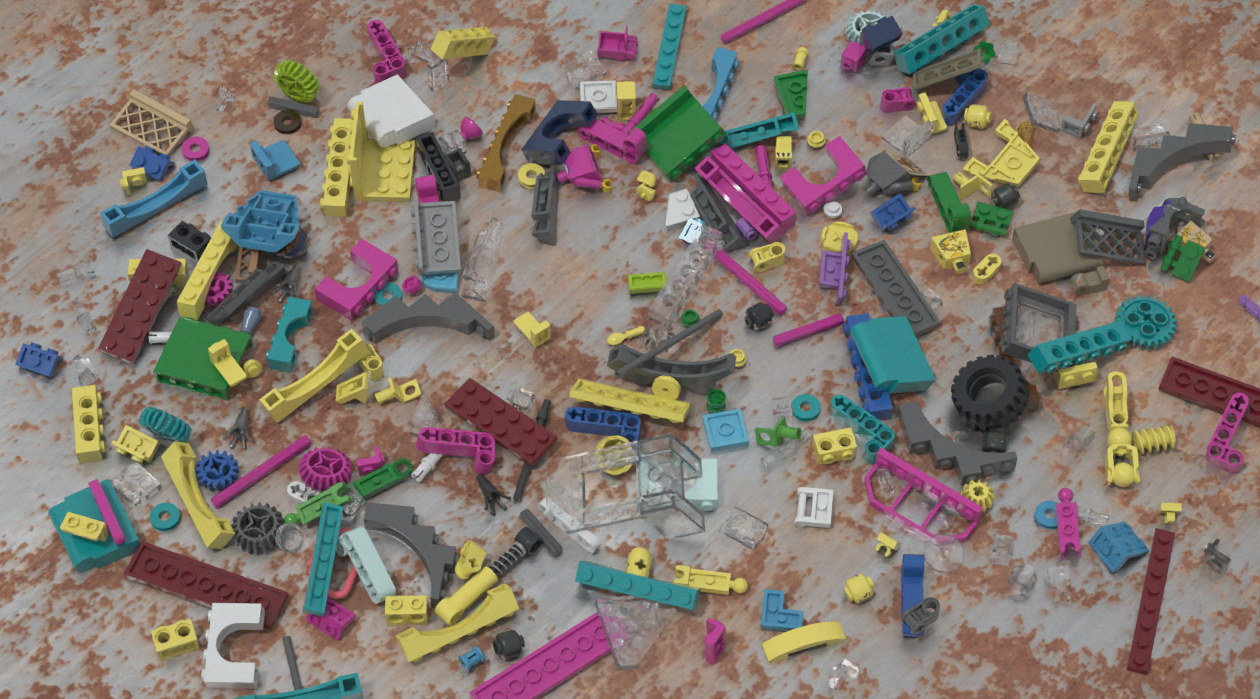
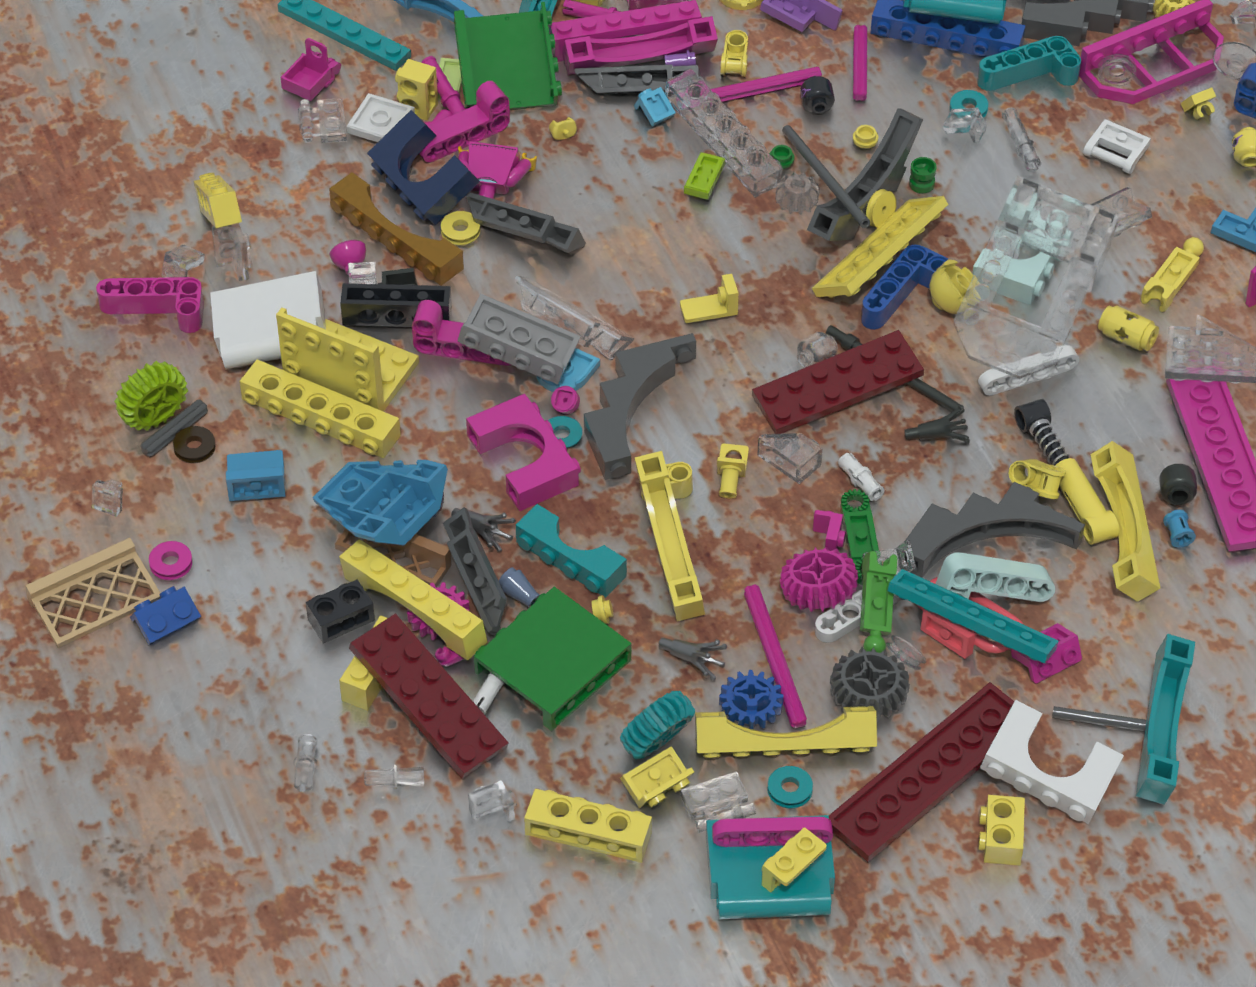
camera: 65 degrees left, 5 degrees down
blue bracket [15,342,64,378] -> none
dark azure arch [100,160,208,238] -> none
light yellow bracket [120,167,148,196] -> none
light yellow bracket [208,339,247,387] -> none
light yellow slope [336,372,368,404] -> none
light yellow brick [385,595,428,626] -> none
dark pink beam [416,427,495,475] -> none
dark grey axle [520,509,562,556] -> none
teal arch [575,561,701,610] -> none
light yellow piece [607,326,646,346] -> none
light yellow piece [637,171,656,187] -> none
white wing [665,189,700,231] -> none
medium azure tile [702,409,749,452] -> none
bright green bracket [754,416,802,447] -> none
light yellow brick [812,427,857,465] -> none

